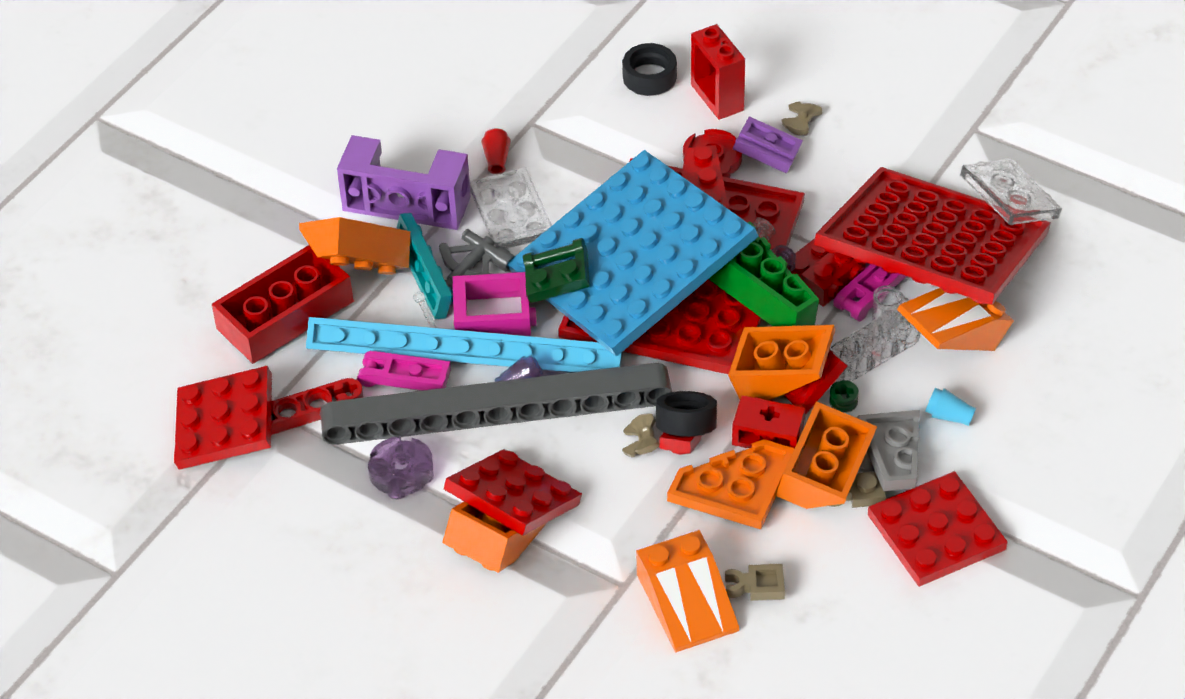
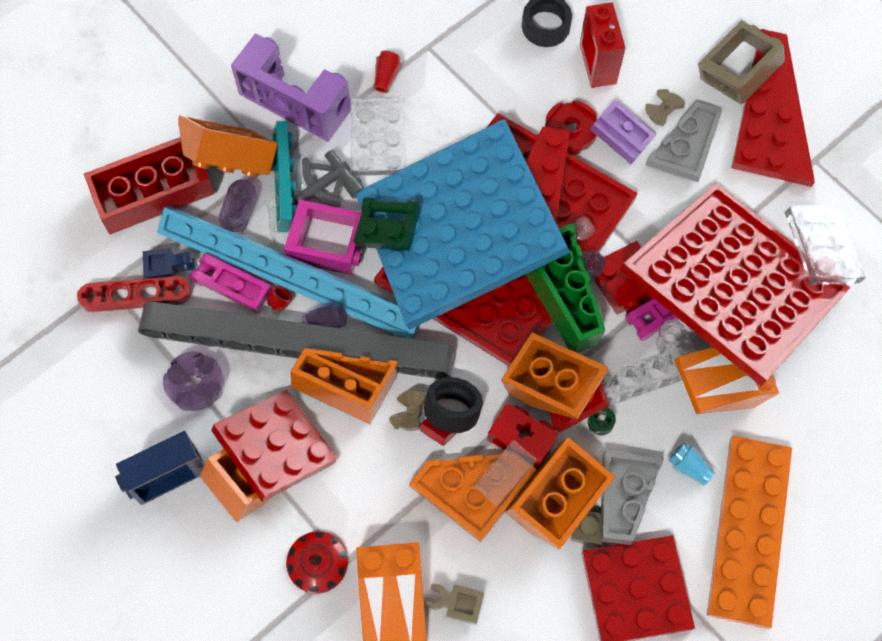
camera: 15 degrees right, 20 degrees up
red plate [174,366,272,470] -> none
none -> dark blue window [115,430,205,505]
none -> dark blue plate [142,248,195,279]
none -> clear purple plate [219,180,257,233]
none -> red hinge [267,286,292,312]
none -> red dish [286,531,348,594]
none -> orange wedge [290,348,398,424]
none -> clear plate [474,440,537,507]
none -> light grey wing [646,101,723,182]
none -> dark tan window [698,20,785,105]
none -> orange plate [706,436,792,629]
none -> red wing [731,29,815,187]

